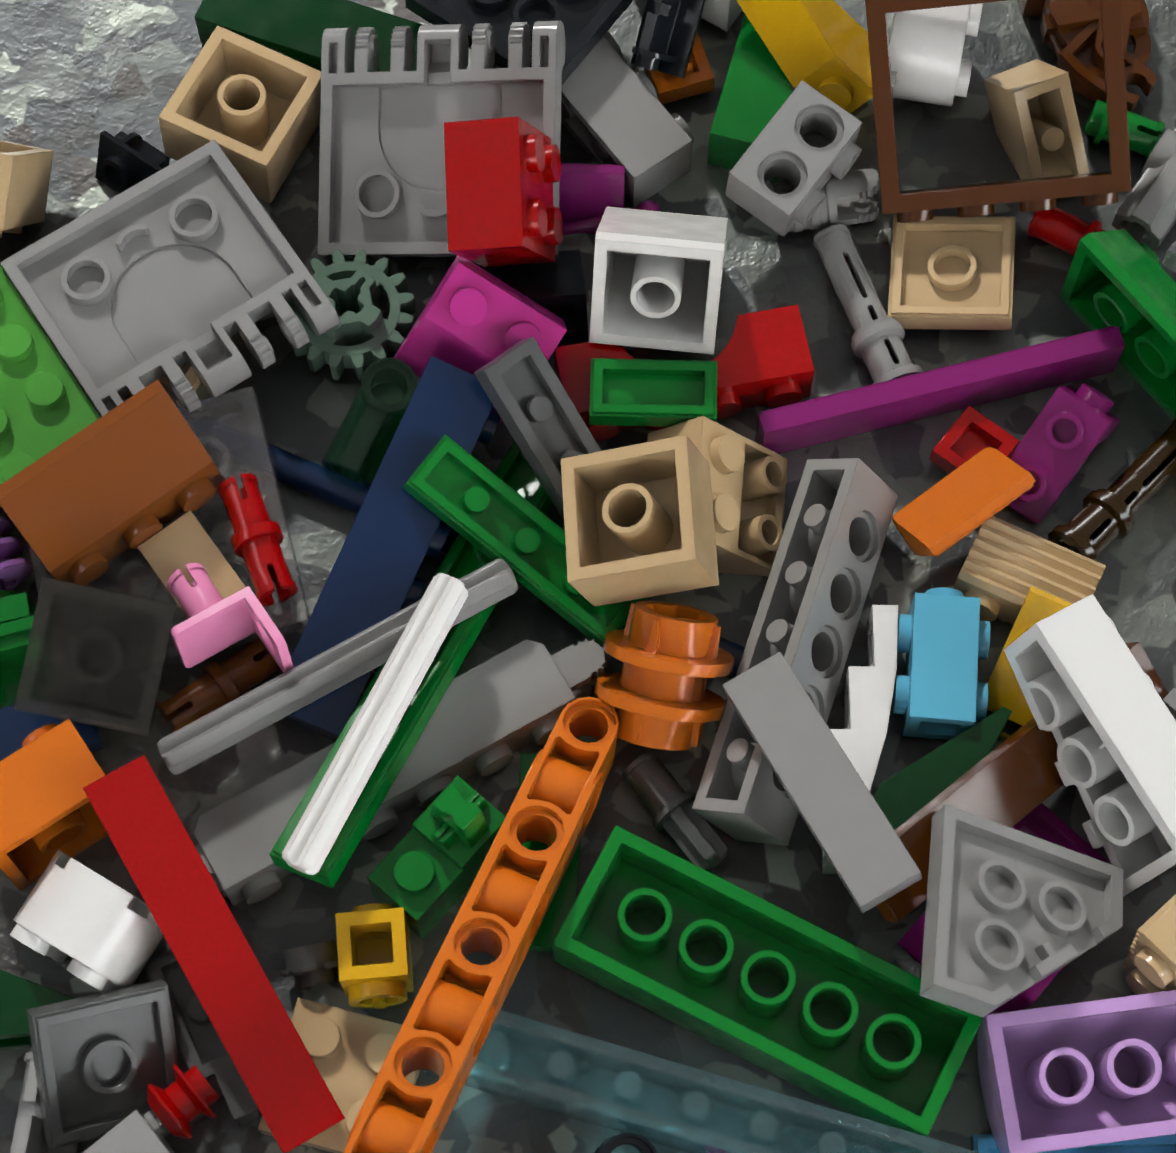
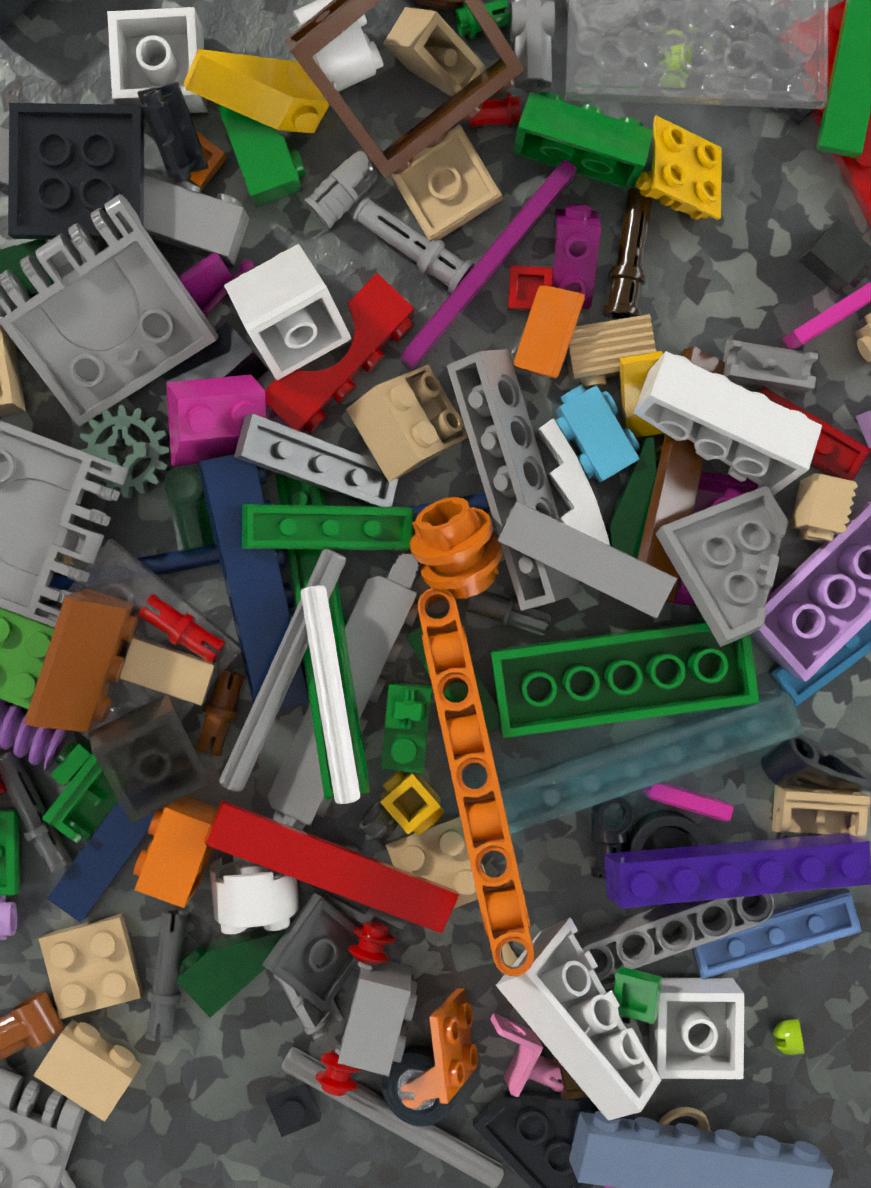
camera: 35 degrees left, 20 degrees up
bright pink bracket [167,563,294,673] -> none
red brick [444,116,563,267] -> none
tan brick [561,435,719,607] -> none
green tile [589,358,717,427] -> none
light grey brick [725,80,862,237] -> none

